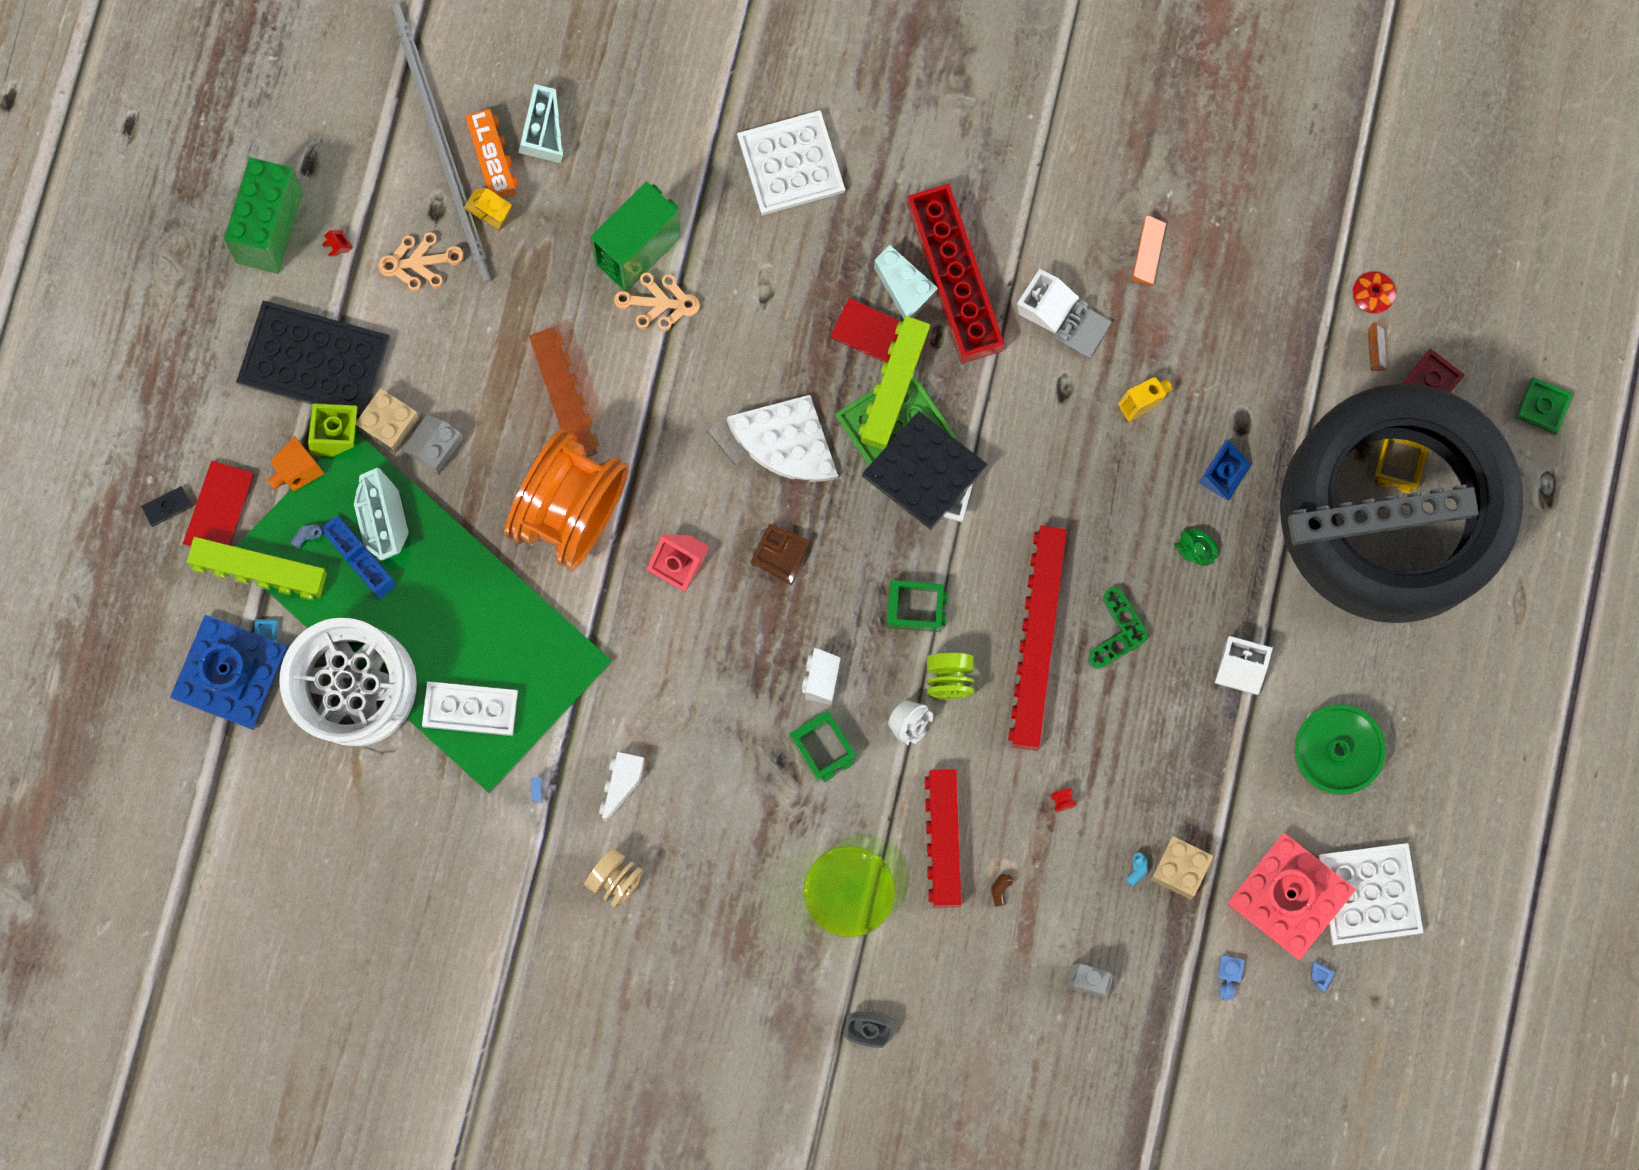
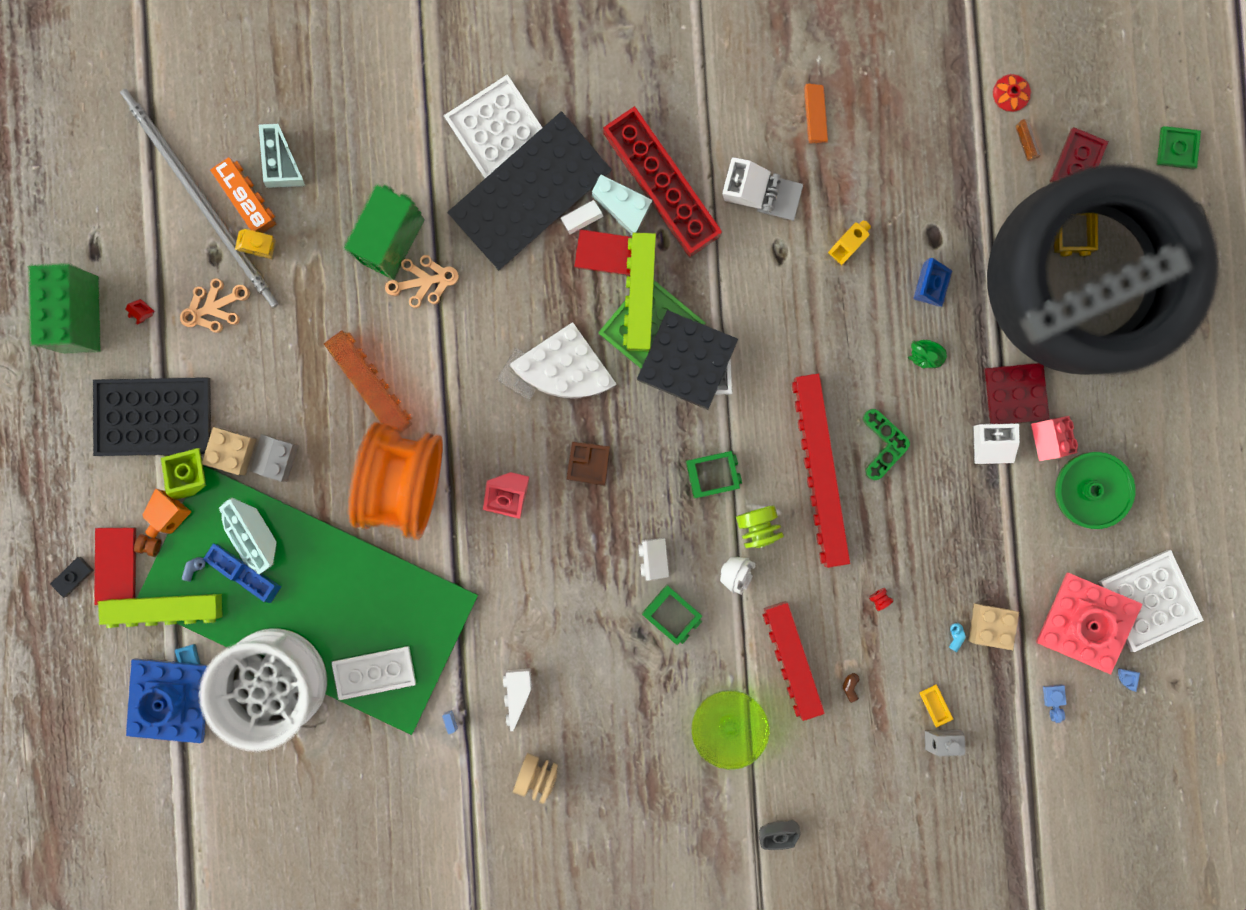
camera: 15 degrees left, 10 degrees up
none -> dark orange wheel [134,534,162,557]
none -> black plate [447,111,612,271]
none -> white tile [561,200,603,234]
none -> yellow tile [919,684,954,728]
none -> dark red plate [984,363,1050,424]
none -> coral slope [1031,416,1078,461]

